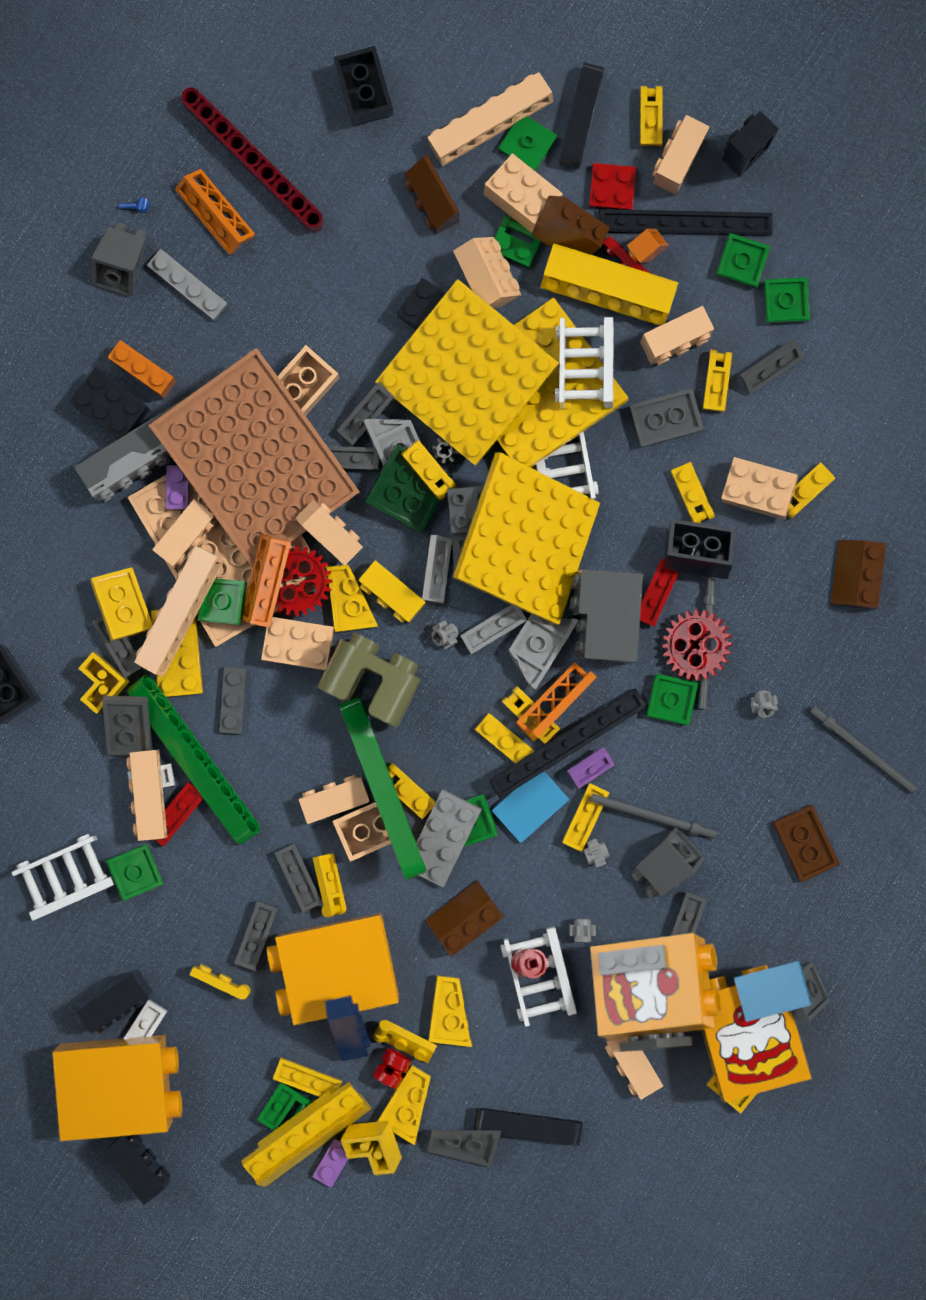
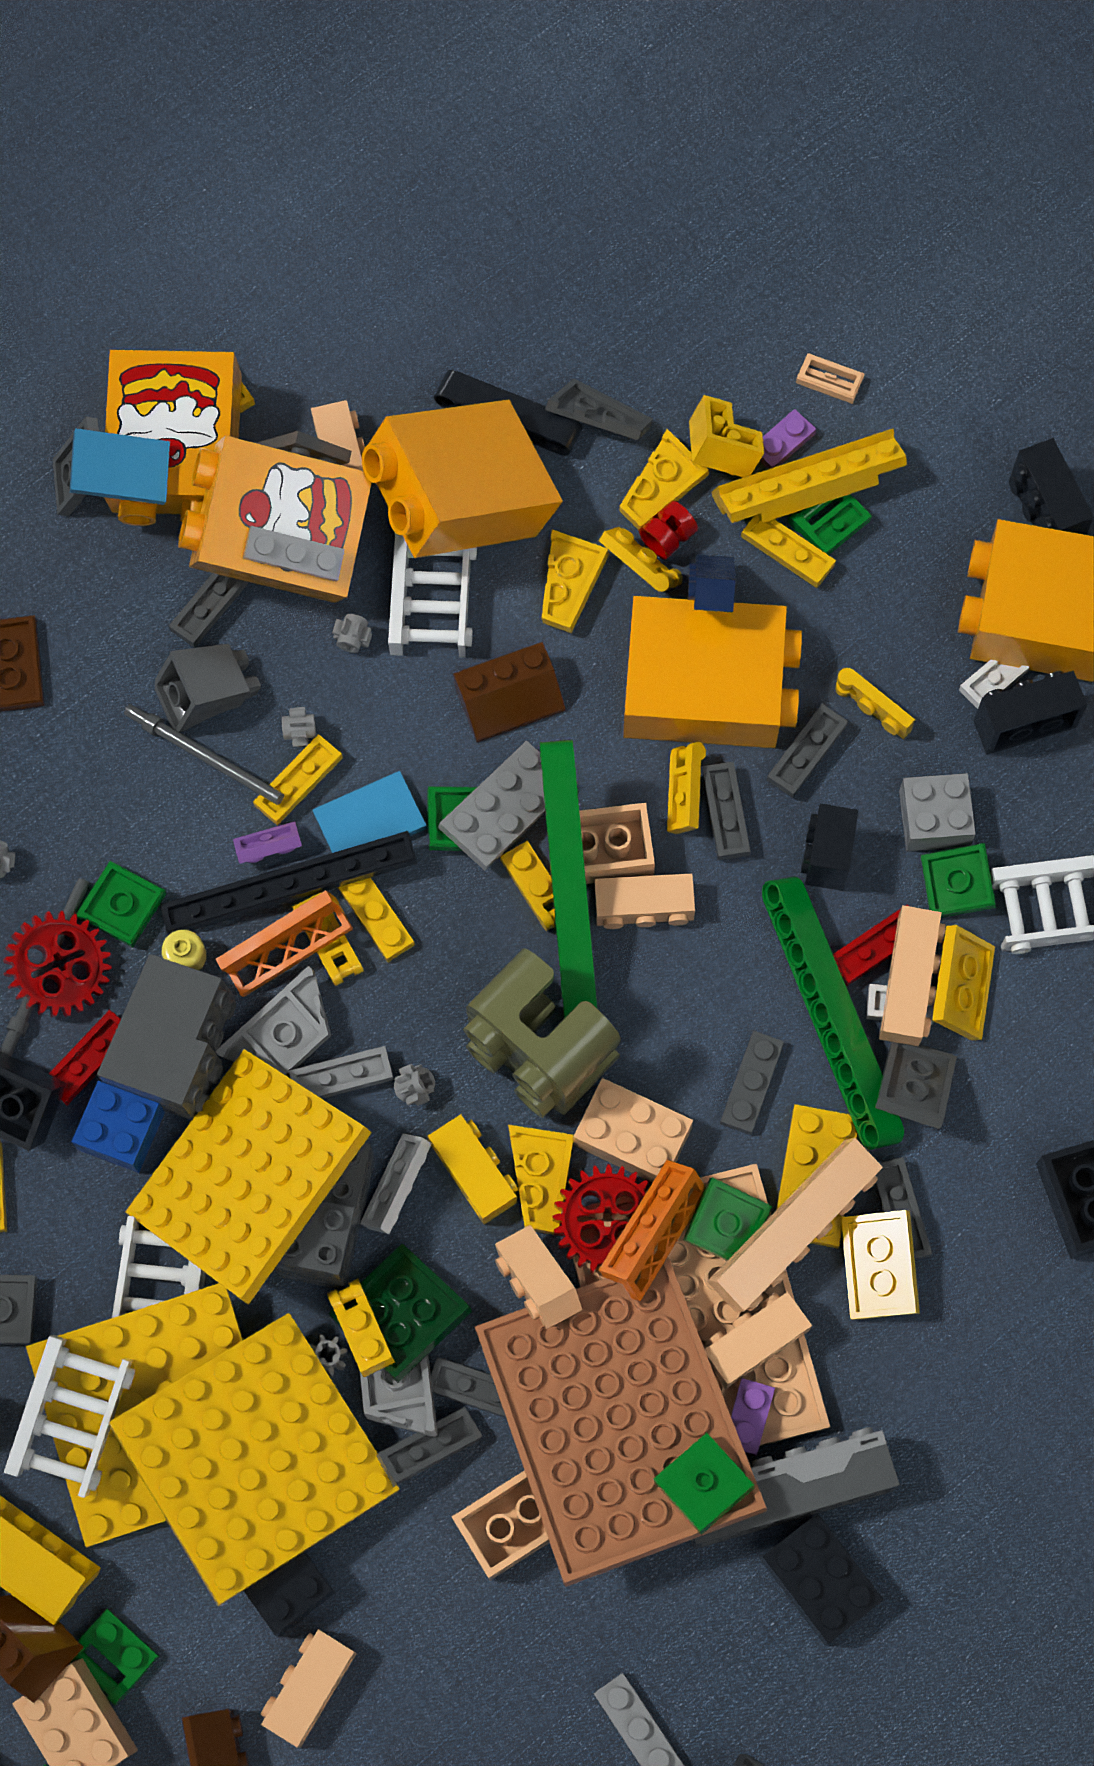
camera: 155 degrees left, 15 degrees down
yellow brick [78,652,130,714] -> none
orange brick [107,340,177,399] -> none
light nougat brick [453,237,521,308] -> none
wheel [511,949,547,978] -> none
none -> blue brick [71,1081,165,1173]
none -> light yellow head [162,930,206,970]
none -> light nougat brick [261,1629,357,1748]
none -> light orange brick [362,400,563,558]
none -> green plate [653,1433,755,1535]
none -> light nougat tile [796,353,865,404]
none -> black brick [801,803,859,891]
none -> light grey brick [899,773,976,852]
none -> yellow plate [932,925,995,1040]

